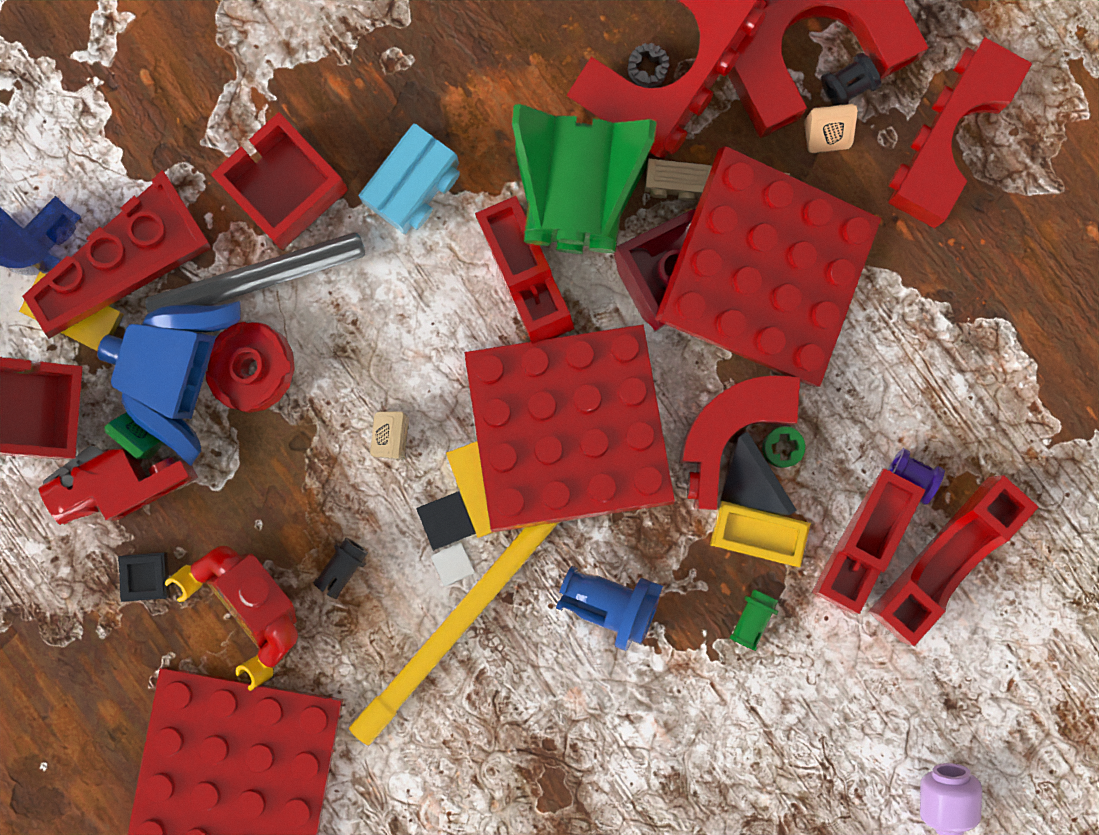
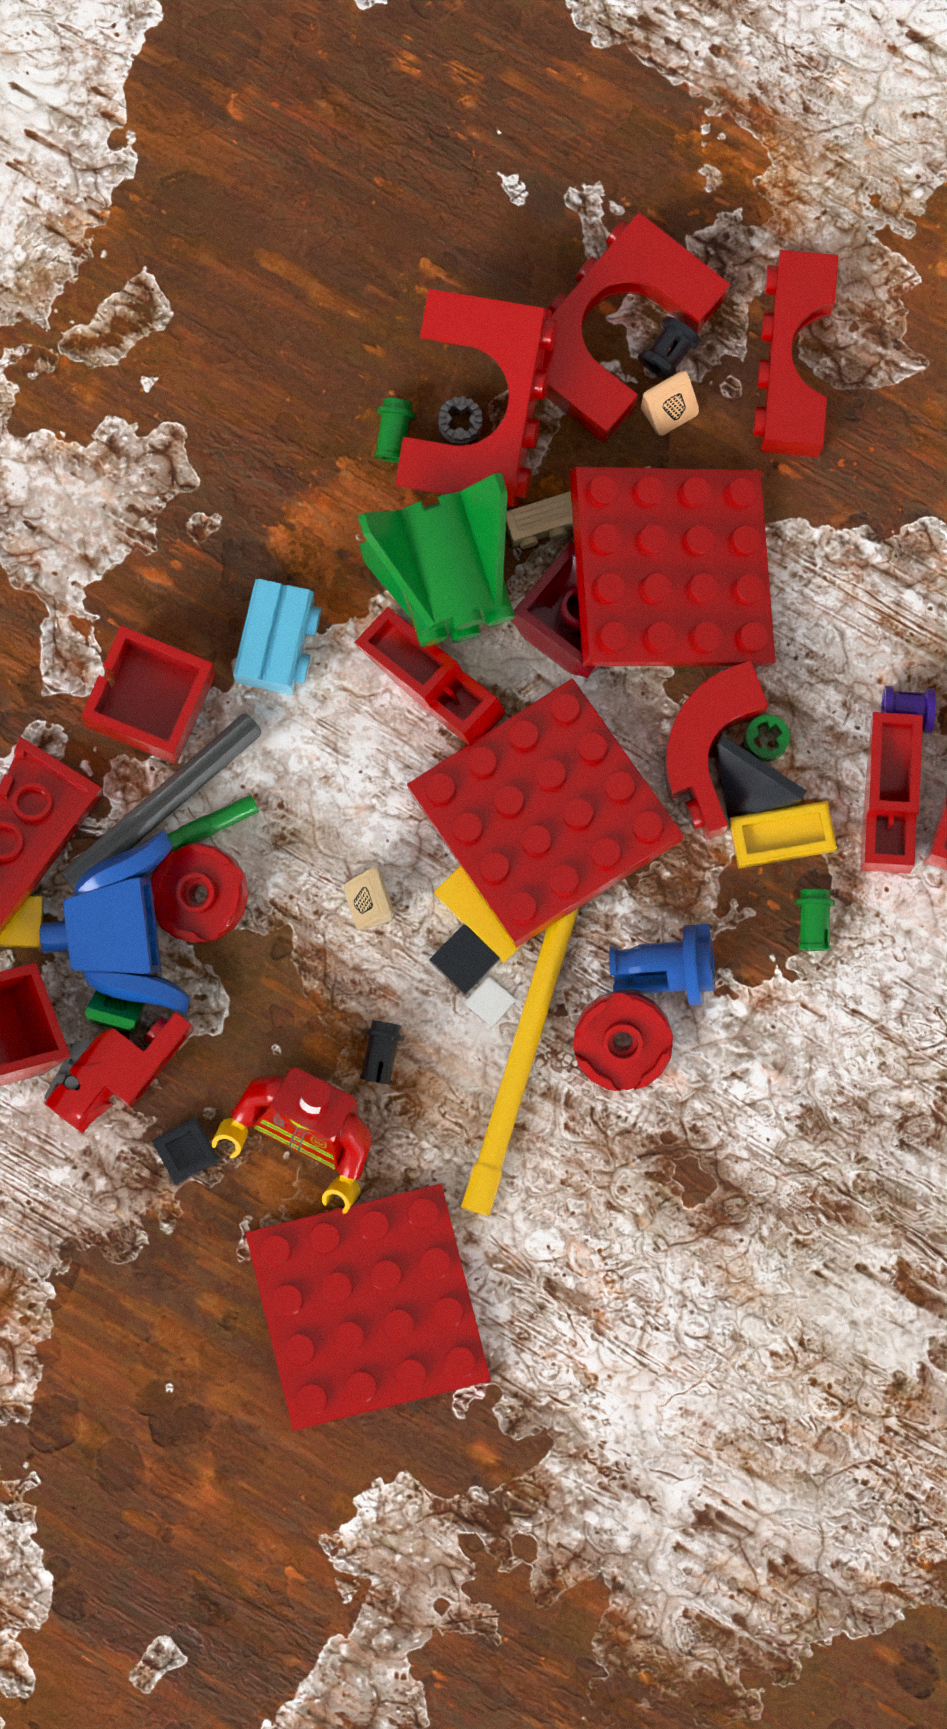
camera: 25 degrees left, 5 degrees down
none -> green piece [167,794,259,853]
none -> green pin [374,398,416,463]
none -> red plate [573,990,673,1091]

